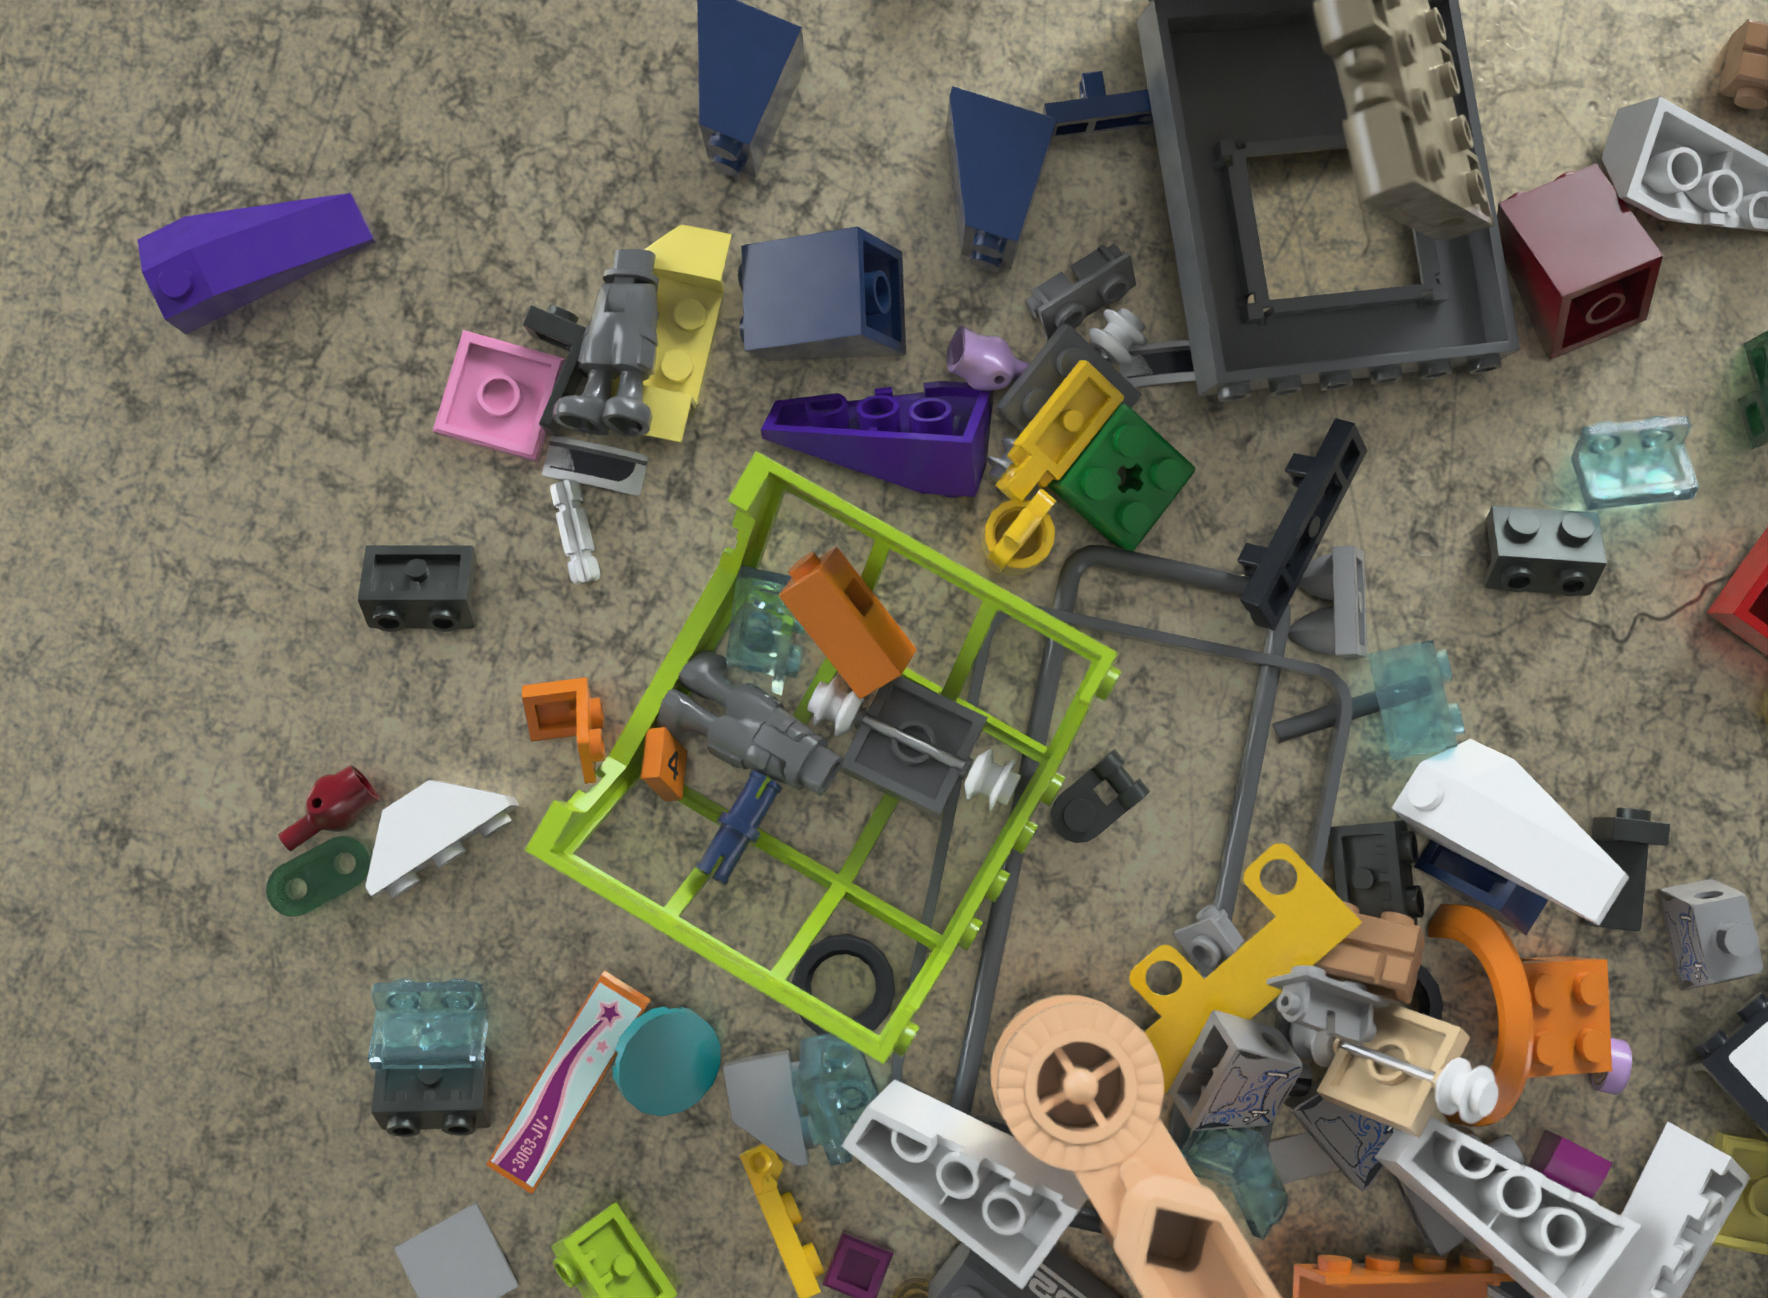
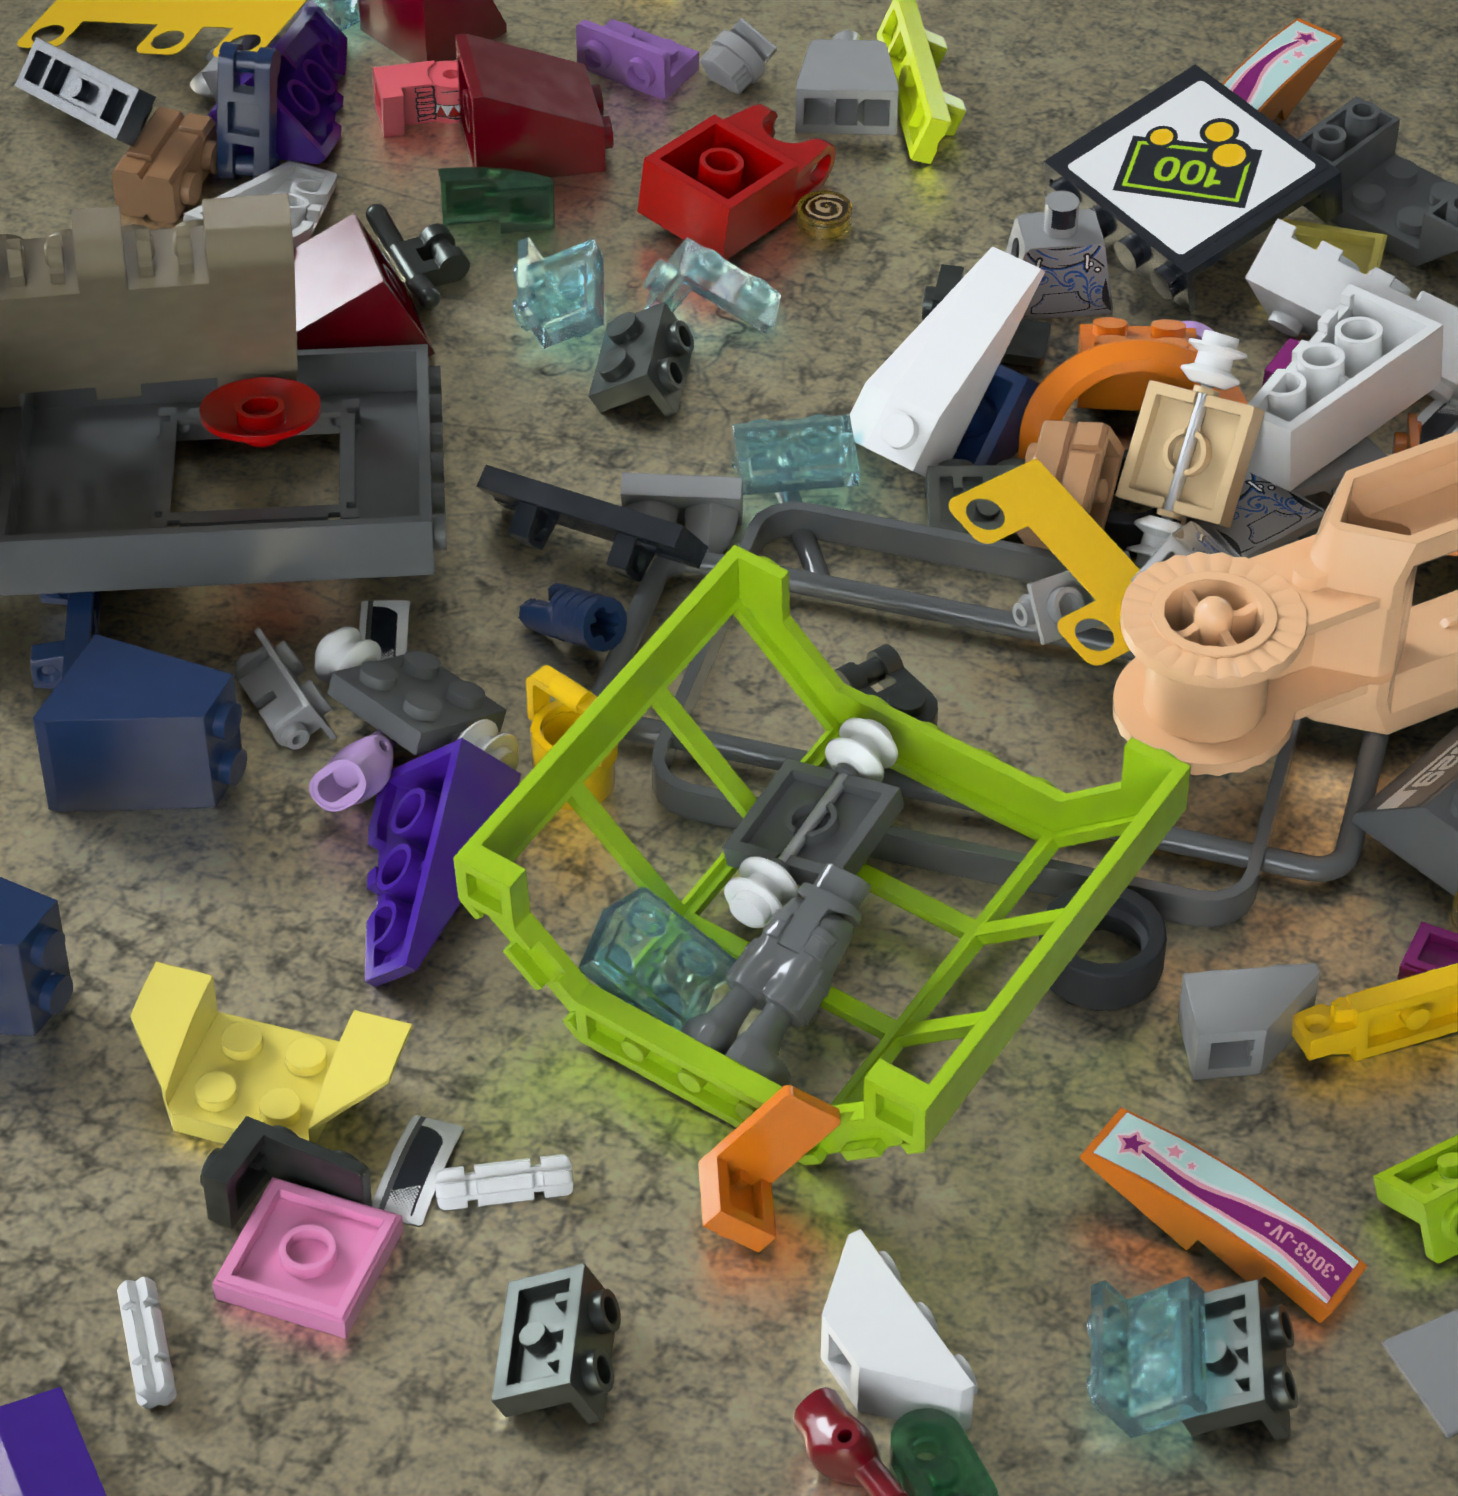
camera: 85 degrees left, 40 degrees down
dark grey piece [553,249,659,437] -> none
teal tile [612,1006,721,1116] -> none
orange tile [641,727,688,802] -> none
dark blue pin [695,770,783,885] -> none
dark blue slope [738,226,906,361] -> none
orange brick [778,546,917,699] -> none
clear light blue bracket [791,1033,879,1166] -> none
white wedge [841,1079,1089,1289] -> none
yellow hinge [995,360,1125,502] -> none
green brick [1047,403,1195,551] -> none
light grey hinge [1267,966,1390,1046] -> none
none -> white axle [117,1277,177,1409]
none -> red dish [199,377,321,447]
none -> pearl dark grey piece [366,203,470,309]
none -> dark blue hinge [518,582,627,652]
none -> clear light blue bracket [644,237,781,334]

